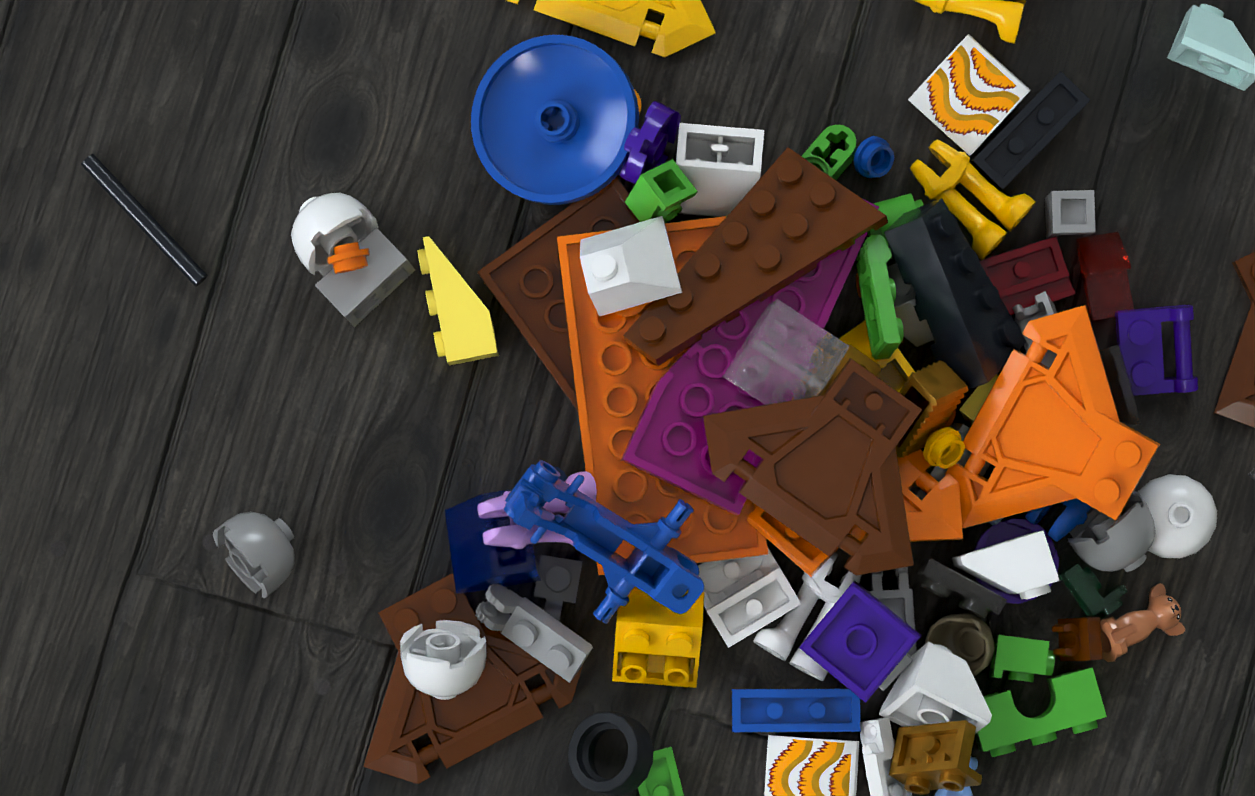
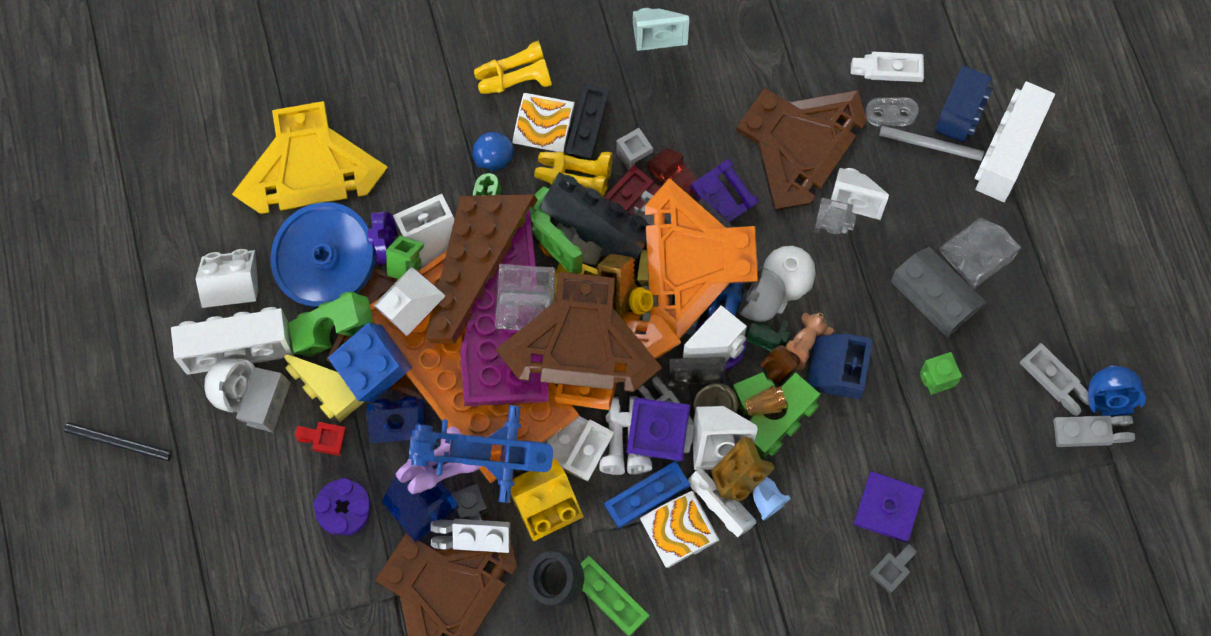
camera: 30 degrees left, 15 degrees down
light grey cylinder [213,511,295,598] -> none
orange plate [327,242,370,274] -> none
white cylinder [400,620,487,700] -> none
blue plate [854,136,894,178] -> none
none -> white brick [171,307,294,375]
none -> white slope [196,249,258,308]
none -> bright green arch [287,292,374,357]
none -> red plate [295,422,346,456]
none -> dark purple plate [313,478,371,536]
none -> blue brick [328,323,413,402]
none -> clear blue brick [366,396,426,443]
none -> blue hair [472,132,514,172]
none -> clear orange cone [744,386,787,416]
none -> dark blue slope [807,333,873,400]

